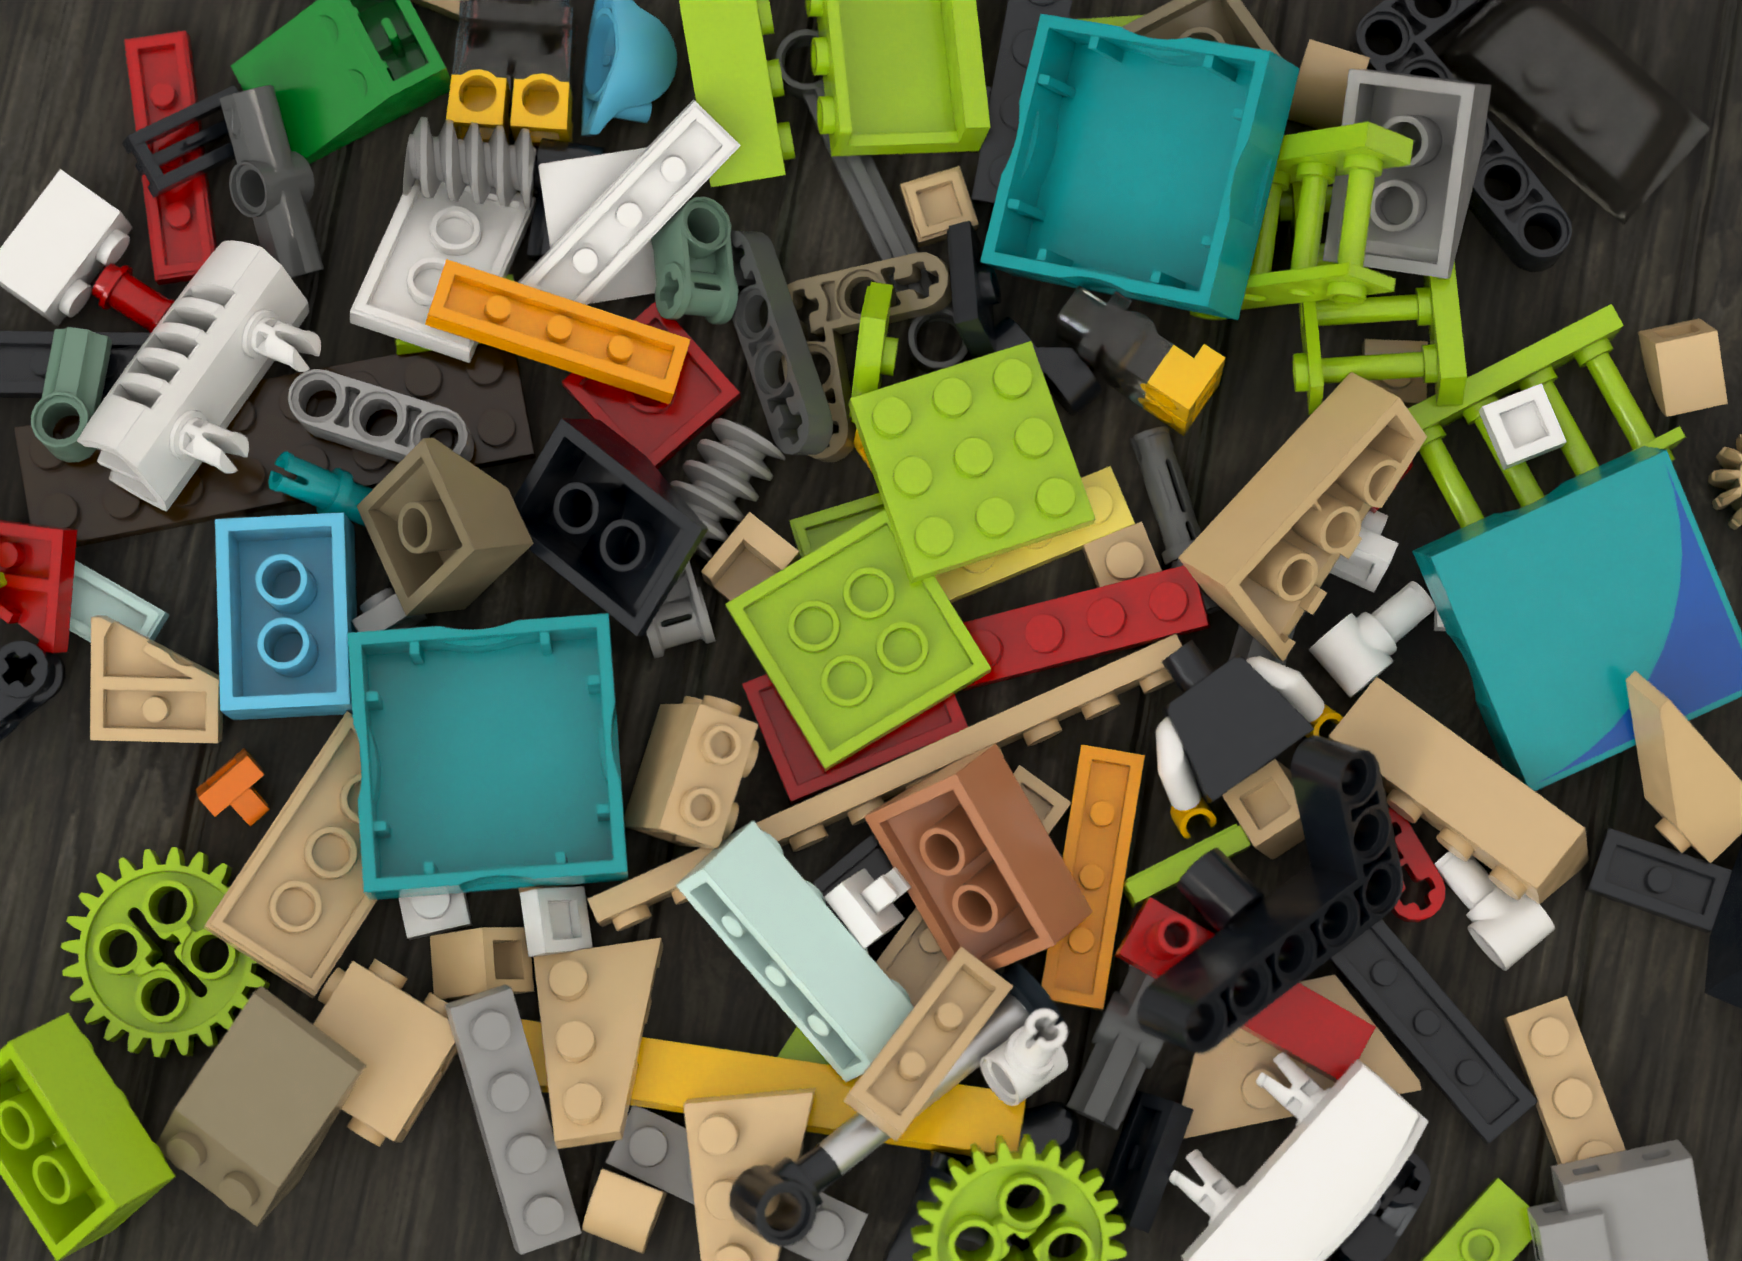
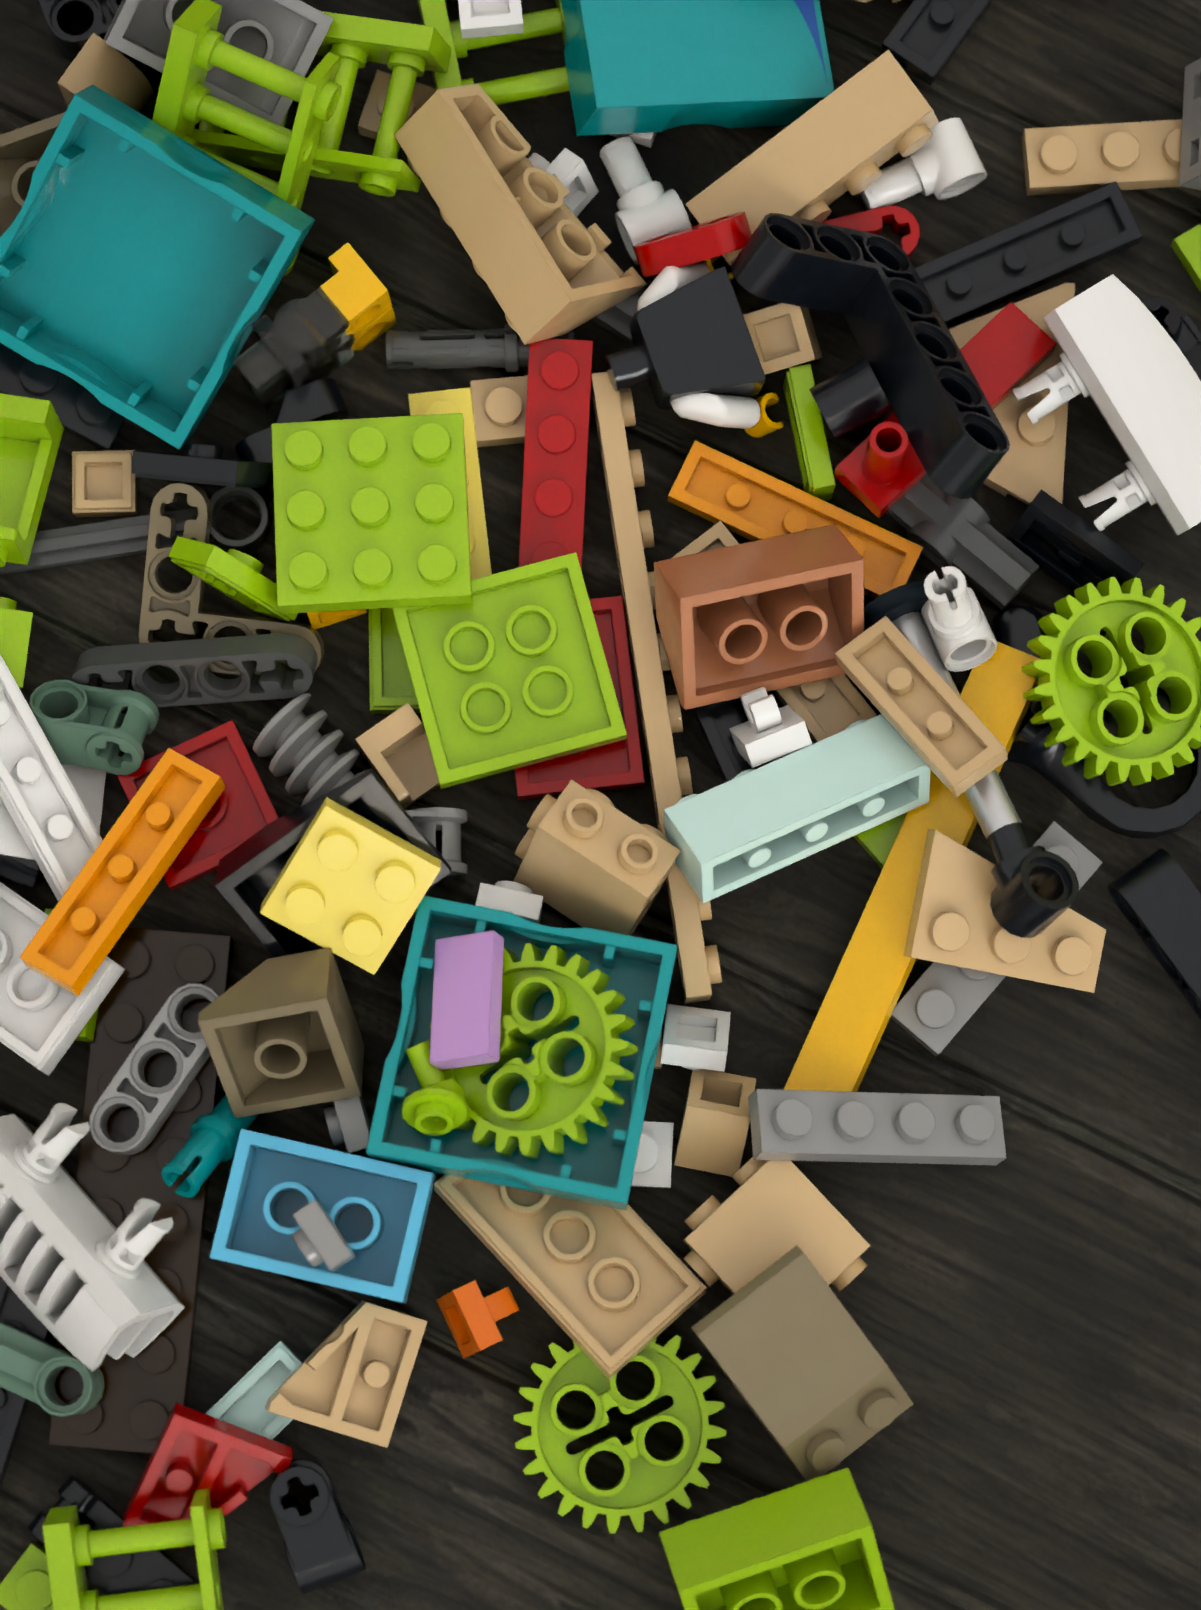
camera: 80 degrees left, 0 degrees up
tan wing [533,938,663,1149] -> none
tan brick [582,1169,667,1254] -> none
none -> light yellow plate [260,797,441,975]
none -> light grey plate [291,1199,356,1272]
none -> lime plate [402,1040,467,1136]
none -> lavender tile [429,930,504,1070]
none -> lime gear [429,943,638,1159]
none -> white plate [475,881,544,924]
none -> red beam [633,211,752,277]

